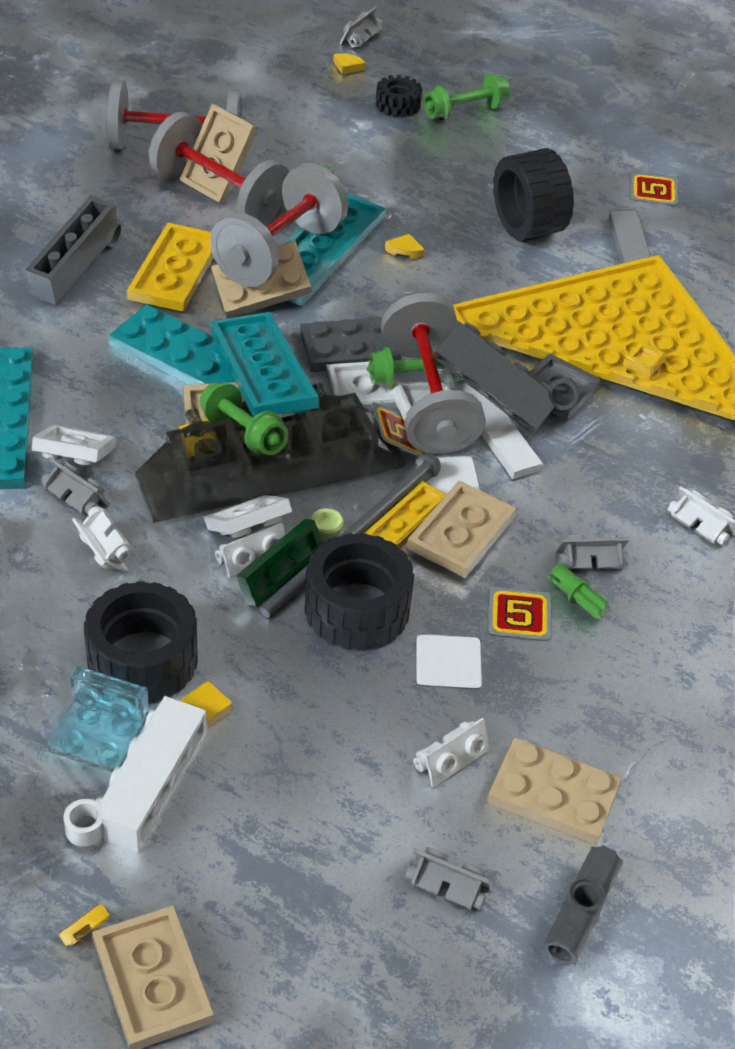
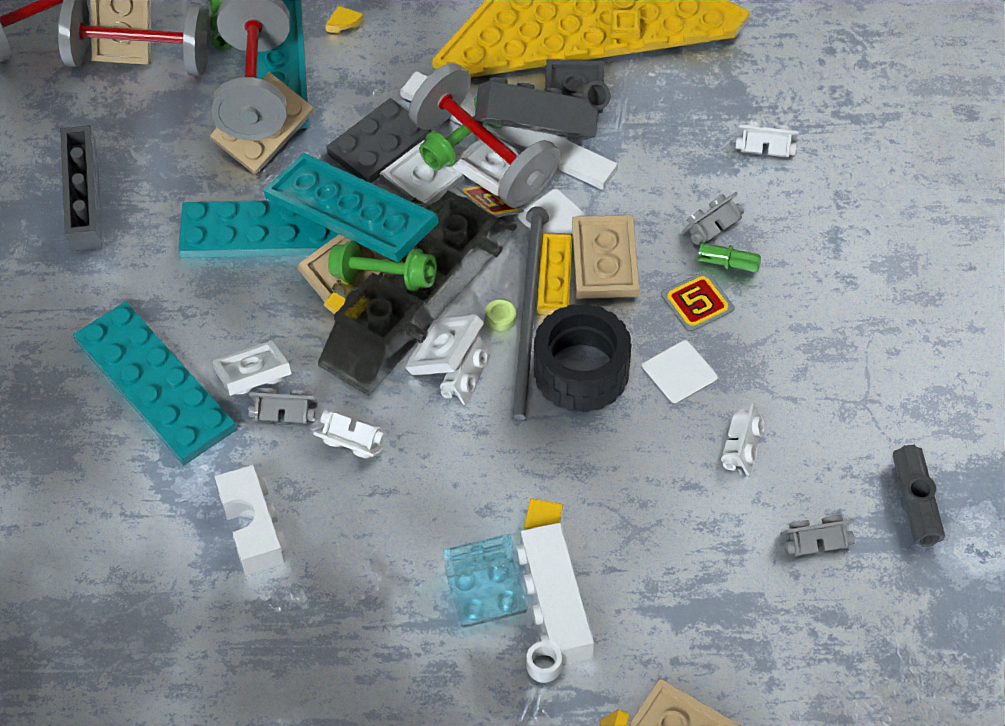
camera: 30 degrees left, 10 degrees up
black tyre [84,581,198,704] -> none
yellow plate [127,223,214,312] -> none
dark green plate [236,518,323,607] -> none
tan plate [487,737,622,845] -> none

